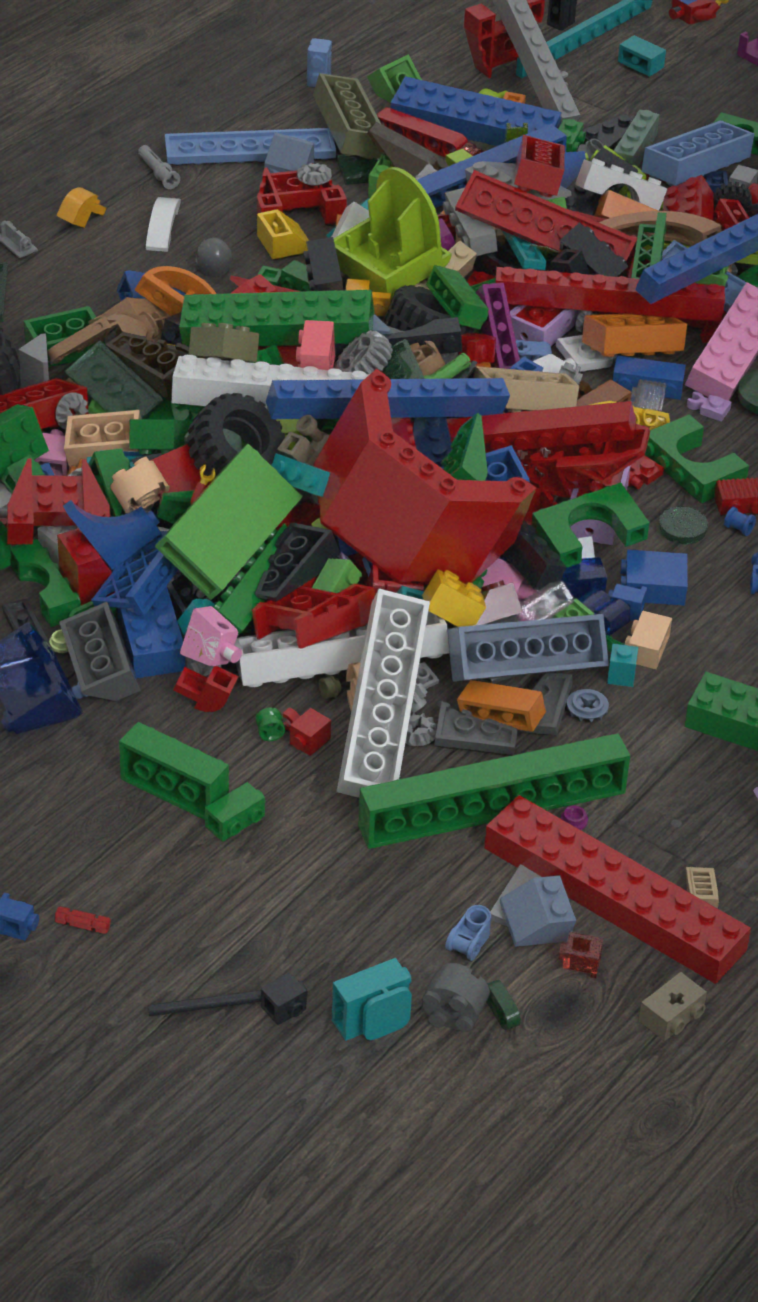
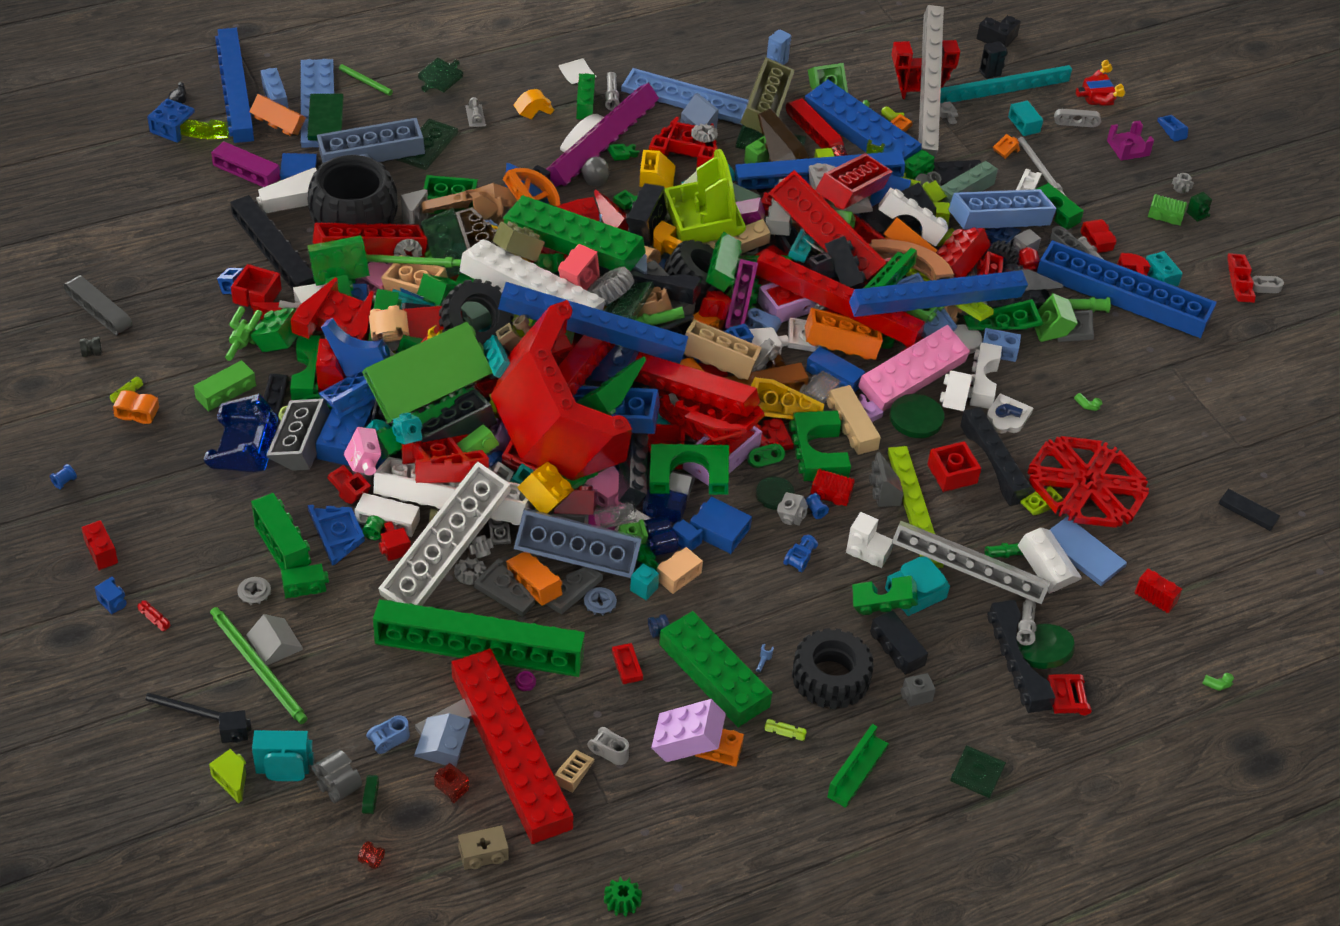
camera: 25 degrees right, 5 degrees up
none -> lime slope [209,749,246,804]
none -> bright green piece [210,607,308,724]
none -> light grey gear [237,577,271,605]
none -> light grey slope [246,614,303,665]
none -> blue wing [308,505,365,566]
none -> white brick [355,493,420,537]
none -> clear red wheel [358,841,385,870]
none -> bright green bar [366,254,461,268]
none -> teal brick [392,413,423,445]
none -> magenta brick [546,82,659,187]
none -> white sticker [559,58,597,84]
none -> green brick [576,73,595,120]
none -> light grey piece [587,727,629,765]
none -> green plate [608,144,640,161]
none -> red plate [611,643,643,684]
none -> dark blue wheel [648,614,669,638]
none -> green plate [747,443,785,468]
none -> light grey brick [777,492,808,526]
none -> tan brick [827,385,881,455]
none -> orange bracket [993,134,1020,159]
none -> white plate [1016,169,1042,190]
none -> light grey bar [1018,137,1067,197]
none -> light grey beam [1054,109,1101,127]

